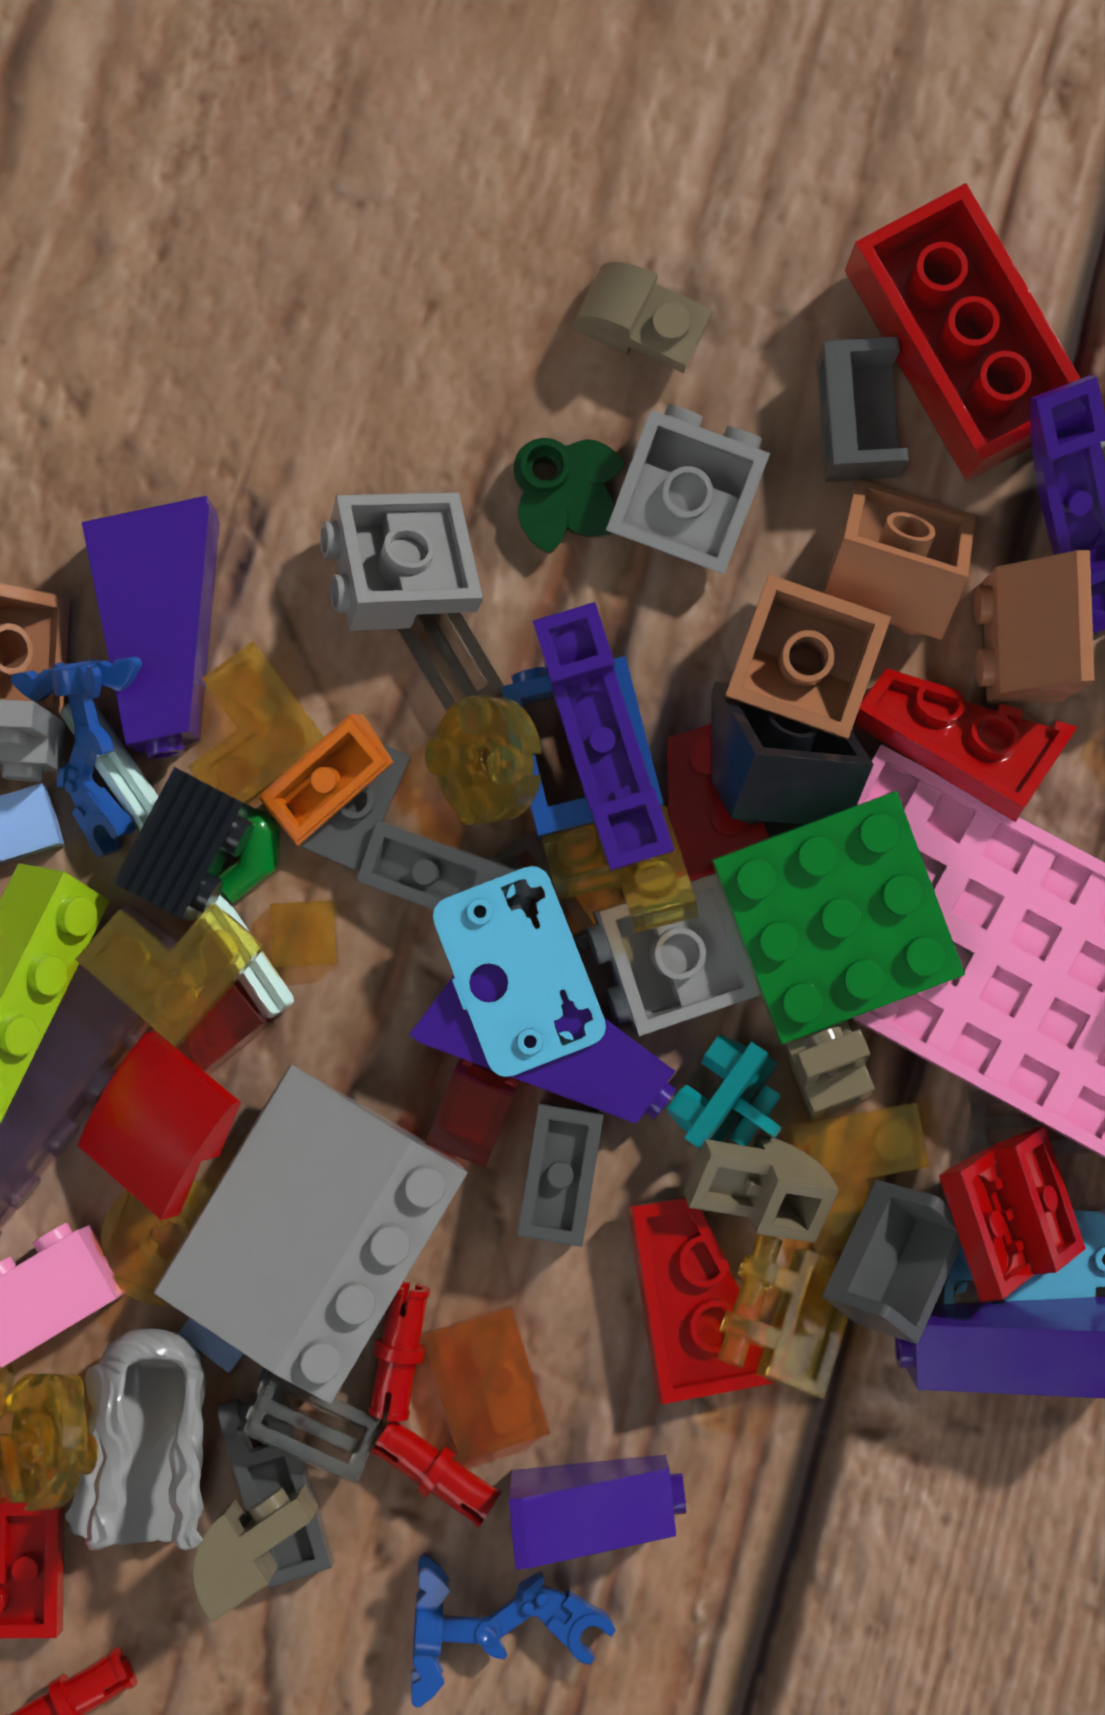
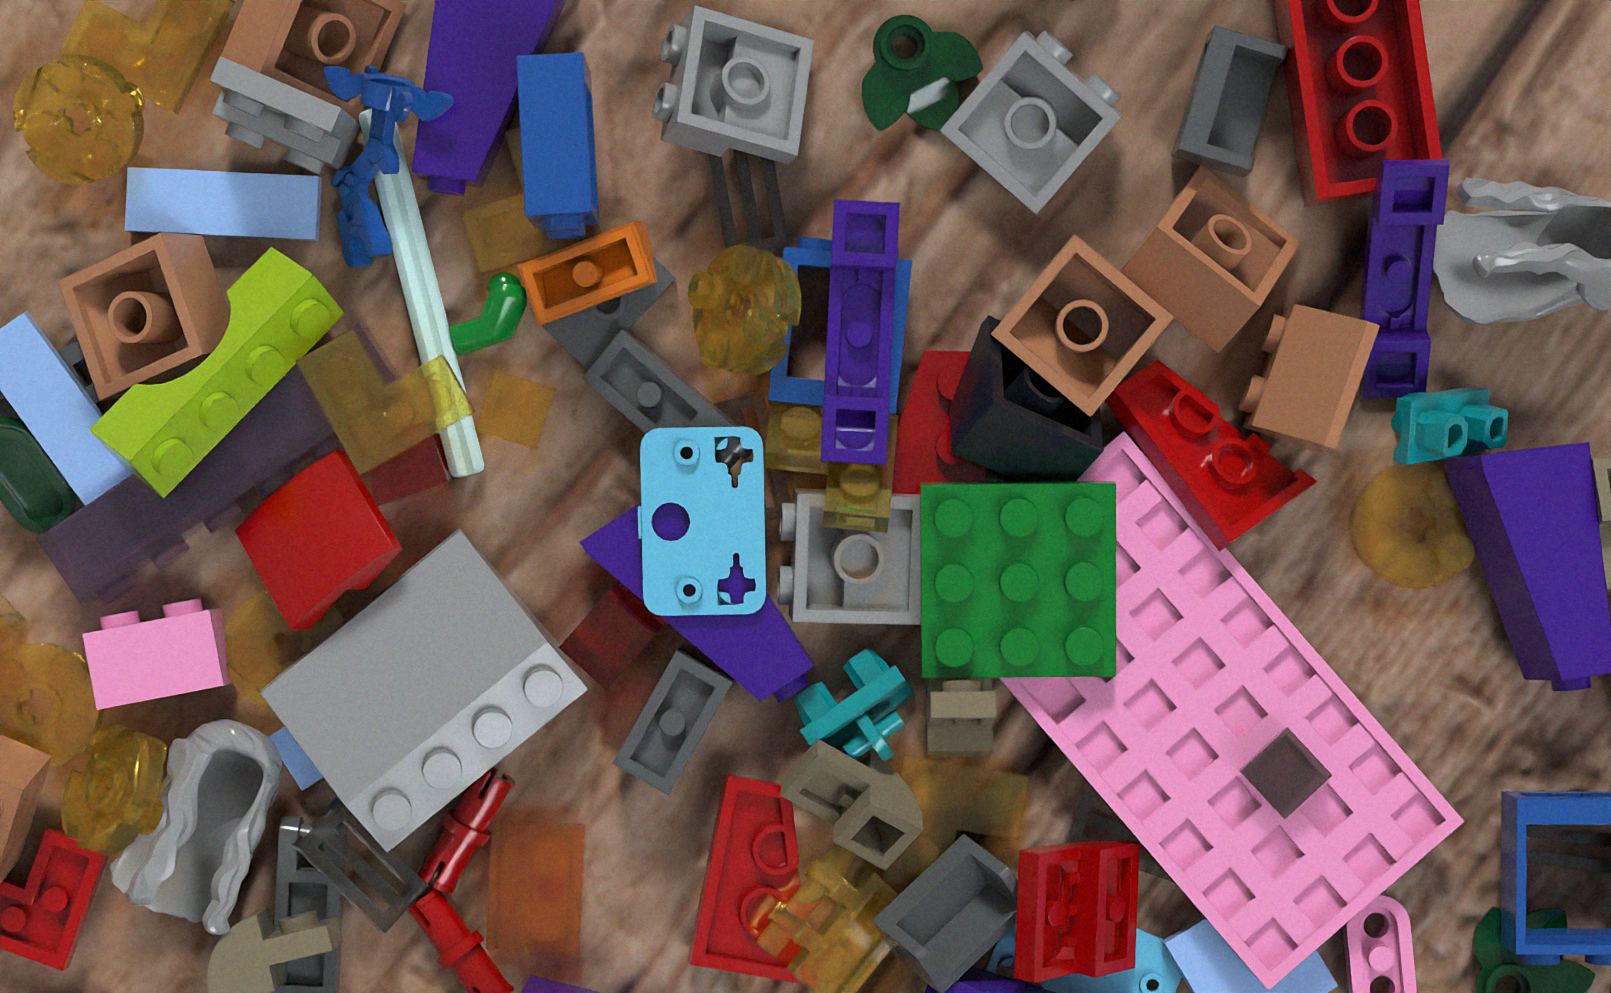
camera: 20 degrees right, 5 degrees up
black brick [113,767,254,921] -> none
none -> blue window [516,52,600,239]

